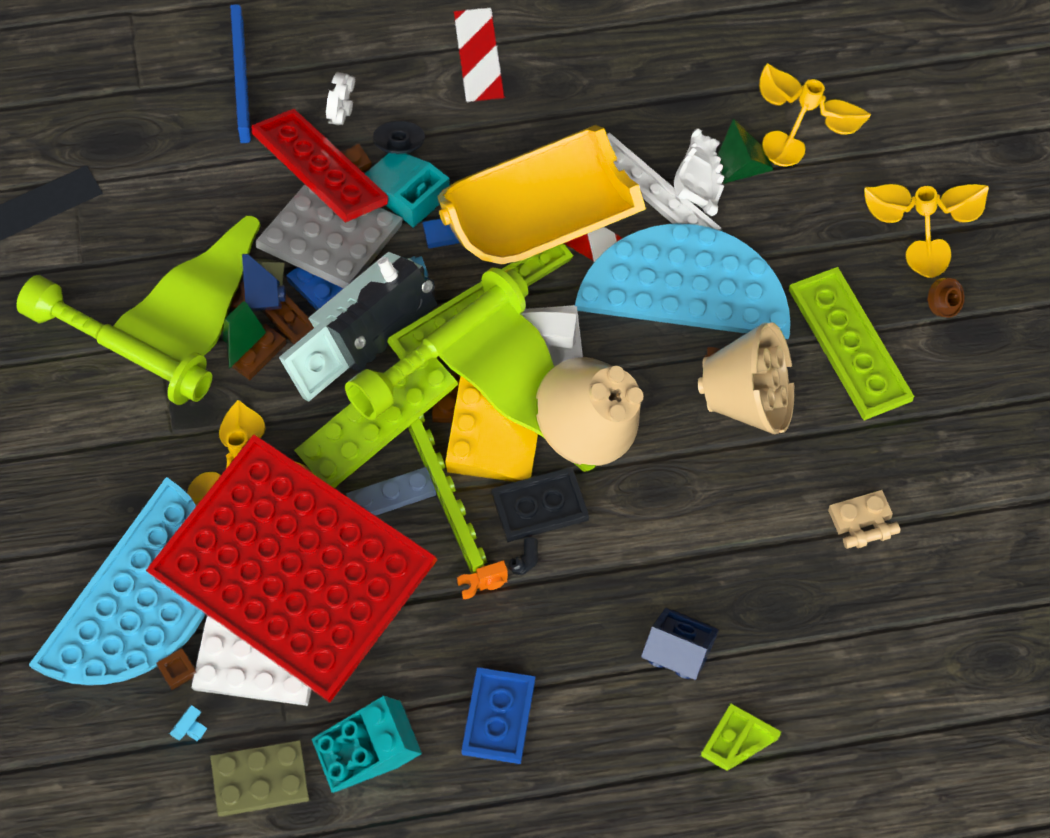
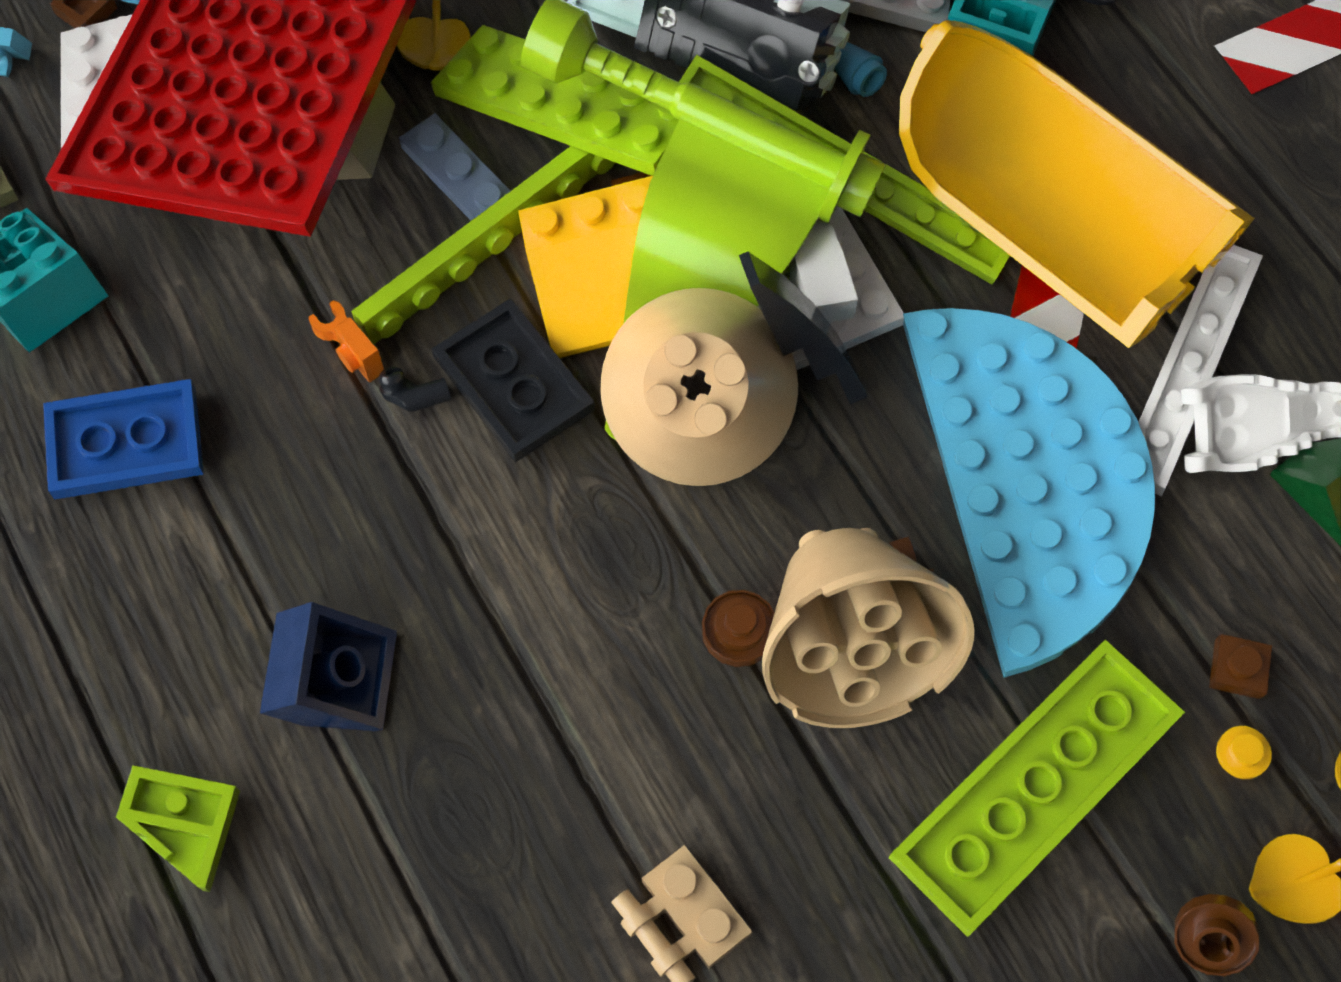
camera: 70 degrees right, 5 degrees up
none -> reddish brown plate [702,590,775,667]
none -> black slope [739,251,868,404]
none -> reddish brown plate [1209,634,1272,699]
none -> yellow plate [1216,726,1272,779]

